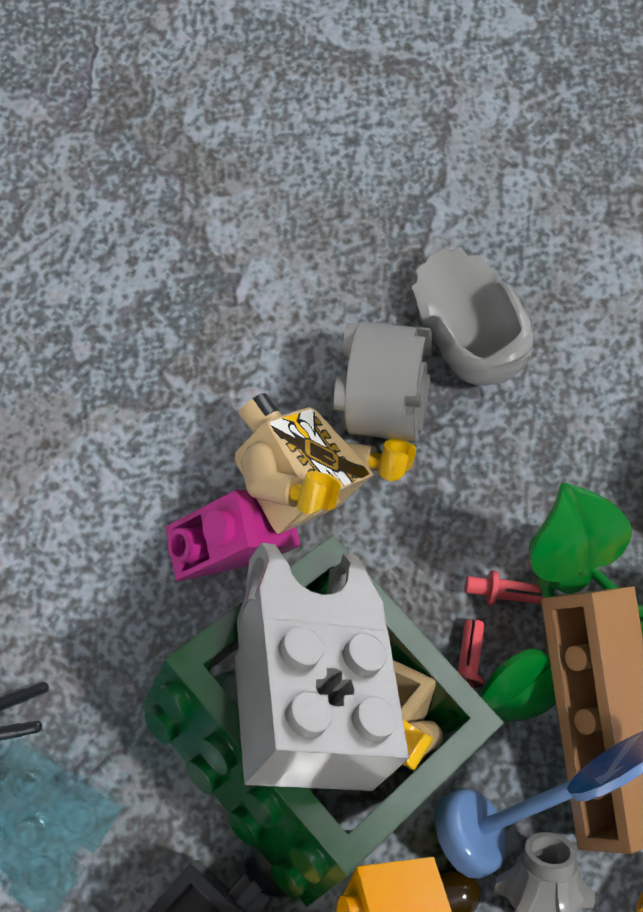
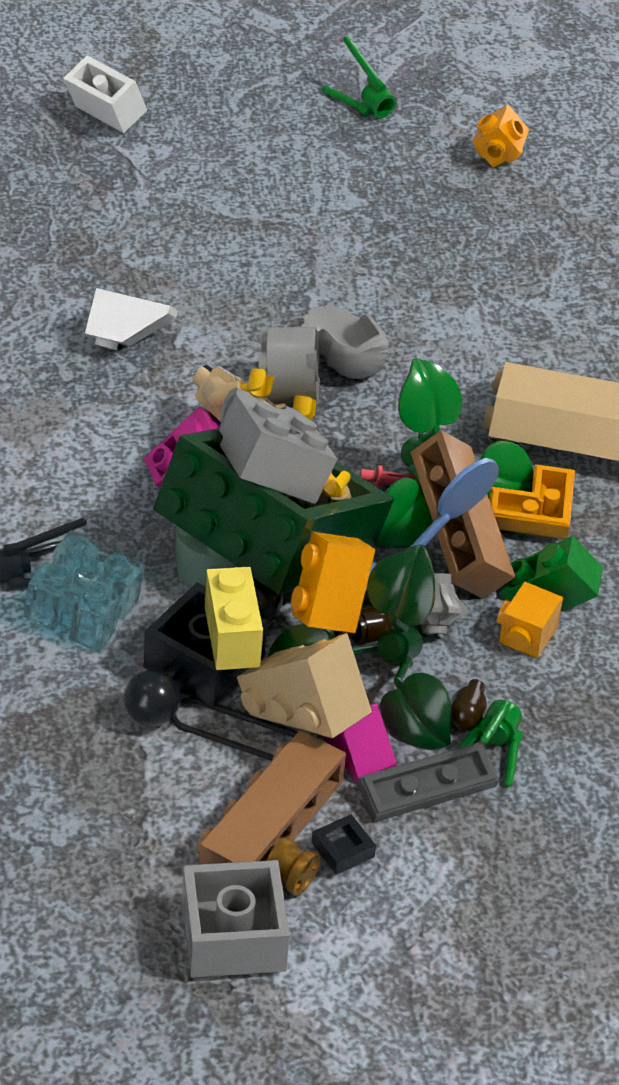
camera: 15 degrees left, 30 degrees down
none -> white slope [85,288,178,350]

